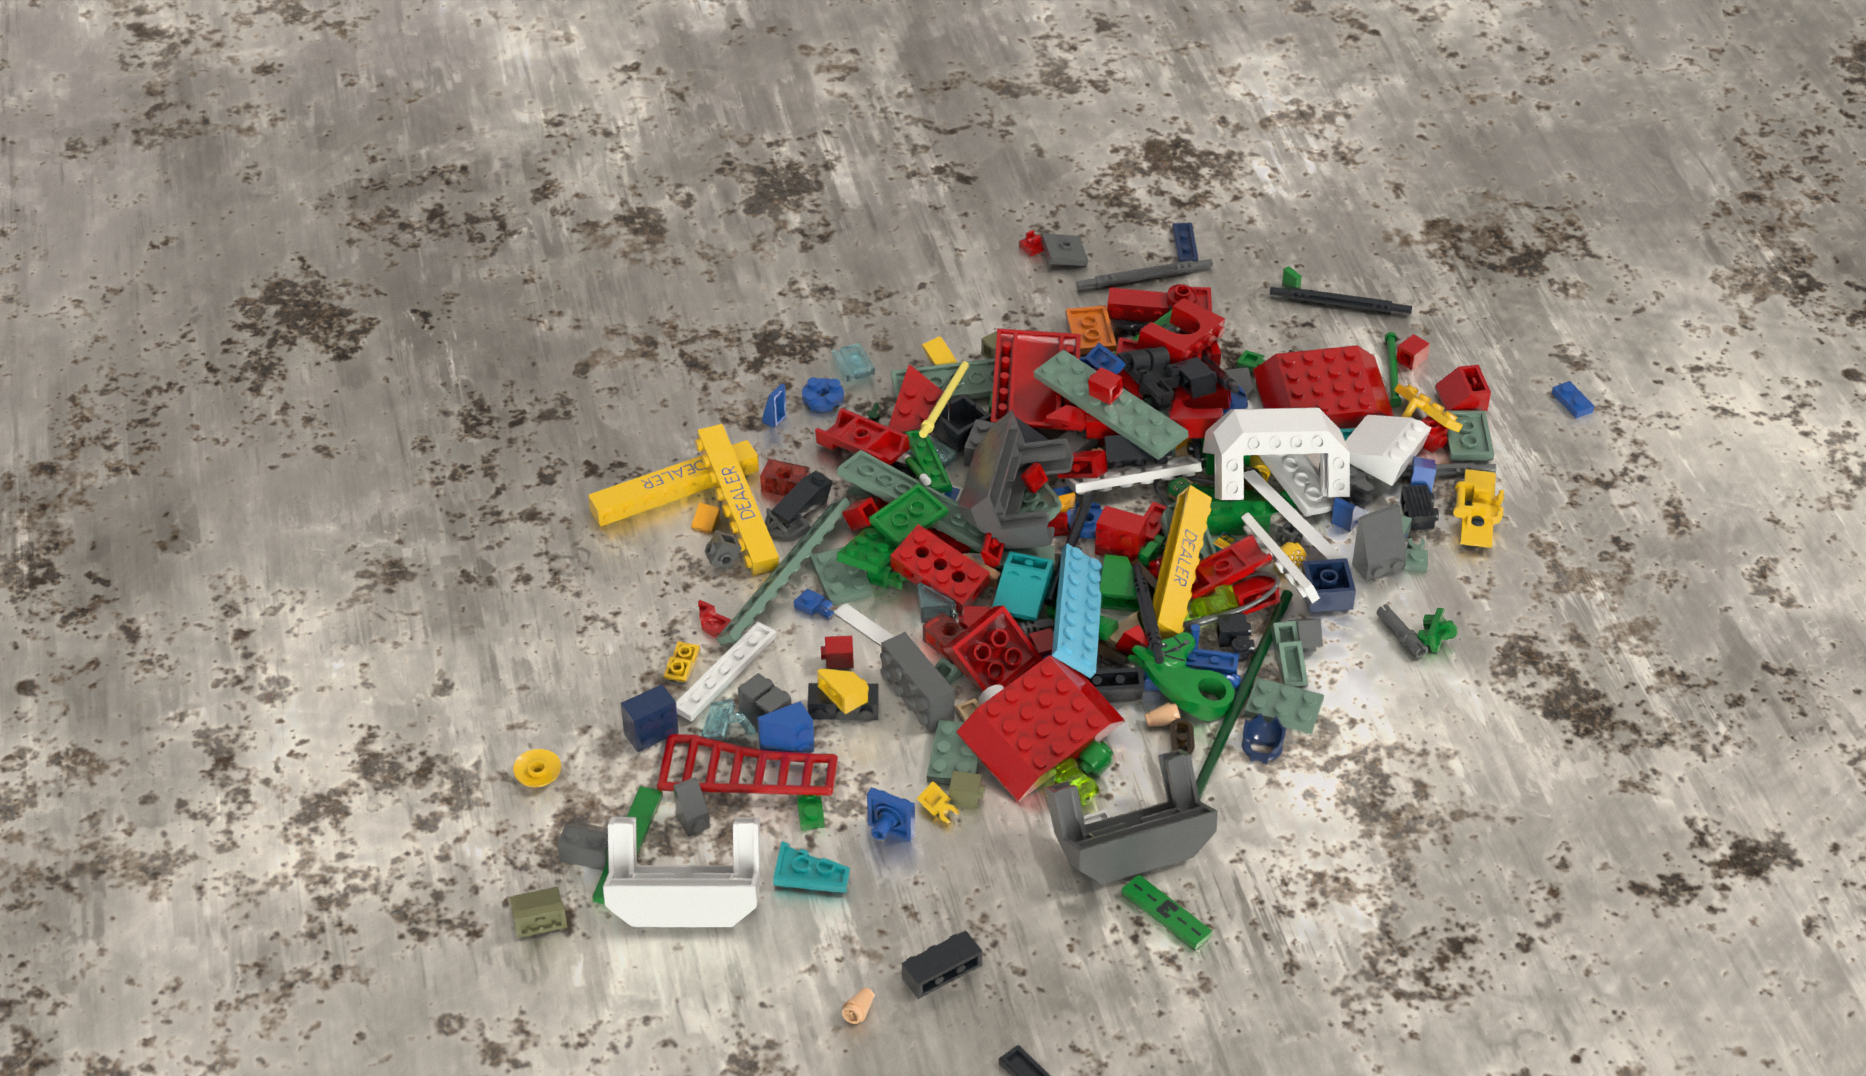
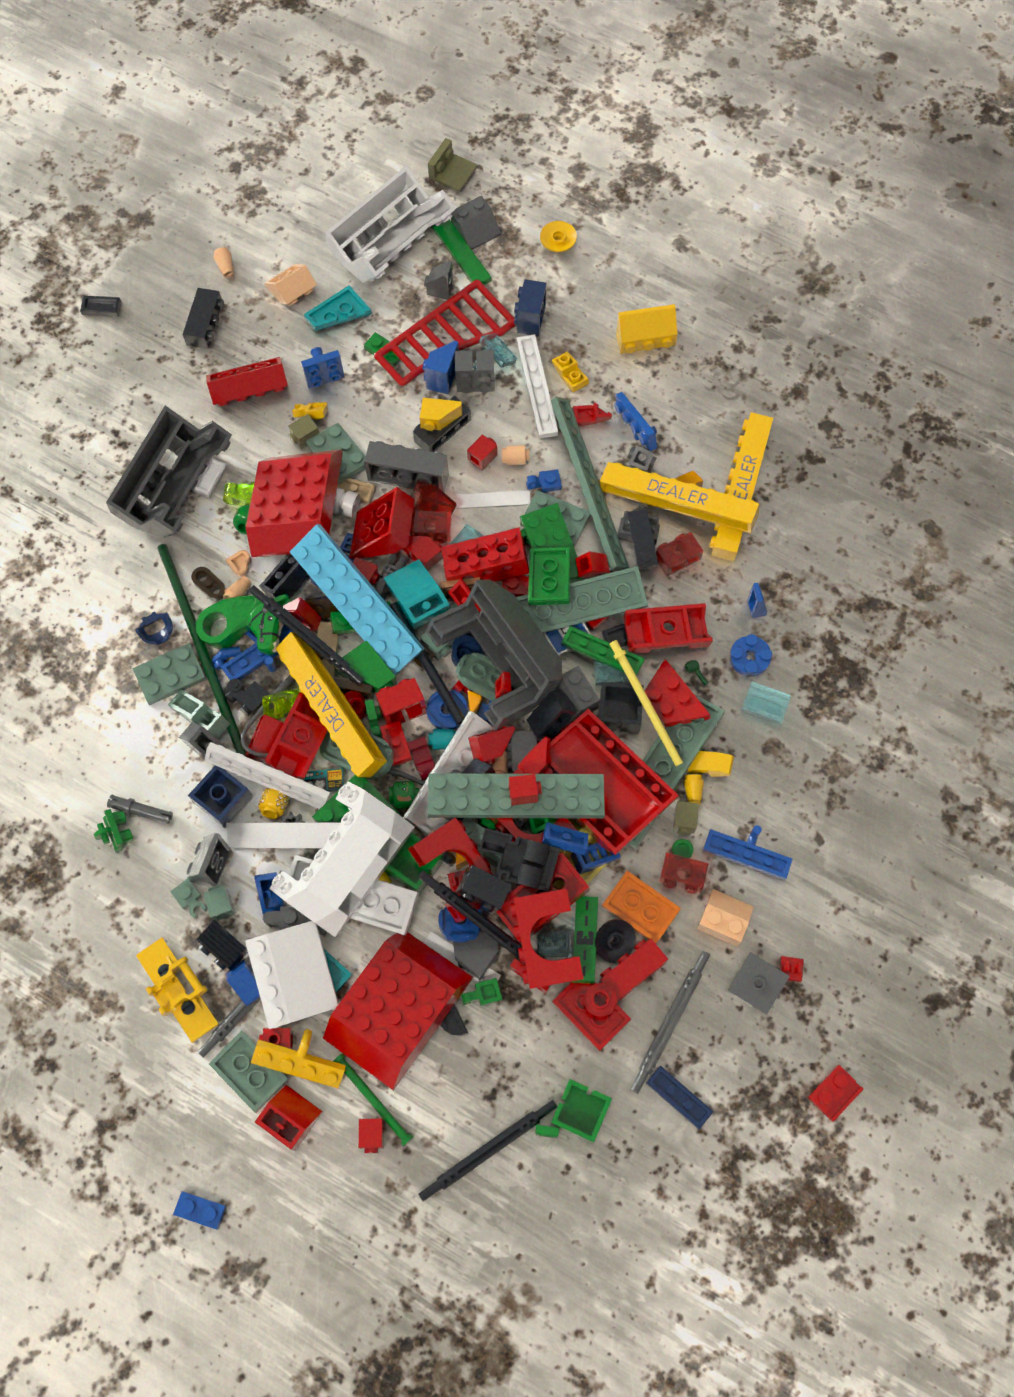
camera: 135 degrees right, 25 degrees up
bar [901,452,931,486] -> none
green tile [1122,875,1213,950] -> none
none -> red slope [206,357,288,406]
none -> light nougat tile [226,550,251,577]
none -> light nougat slope [264,264,317,306]
none -> dark red leg [407,736,435,781]
none -> clear red slope [410,481,457,520]
none -> teal brick [428,729,457,750]
none -> light nougat brick [502,445,530,465]
none -> green piece [551,1079,612,1144]
none -> blue plate [614,392,657,451]
none -> yellow slope [616,304,677,354]
none -> clear red brick [658,852,709,894]
none -> yellow cone [683,774,704,805]
none -> light nougat slope [697,889,754,947]
none -> blue plate [703,825,793,880]
none -> red plate [807,1065,864,1122]

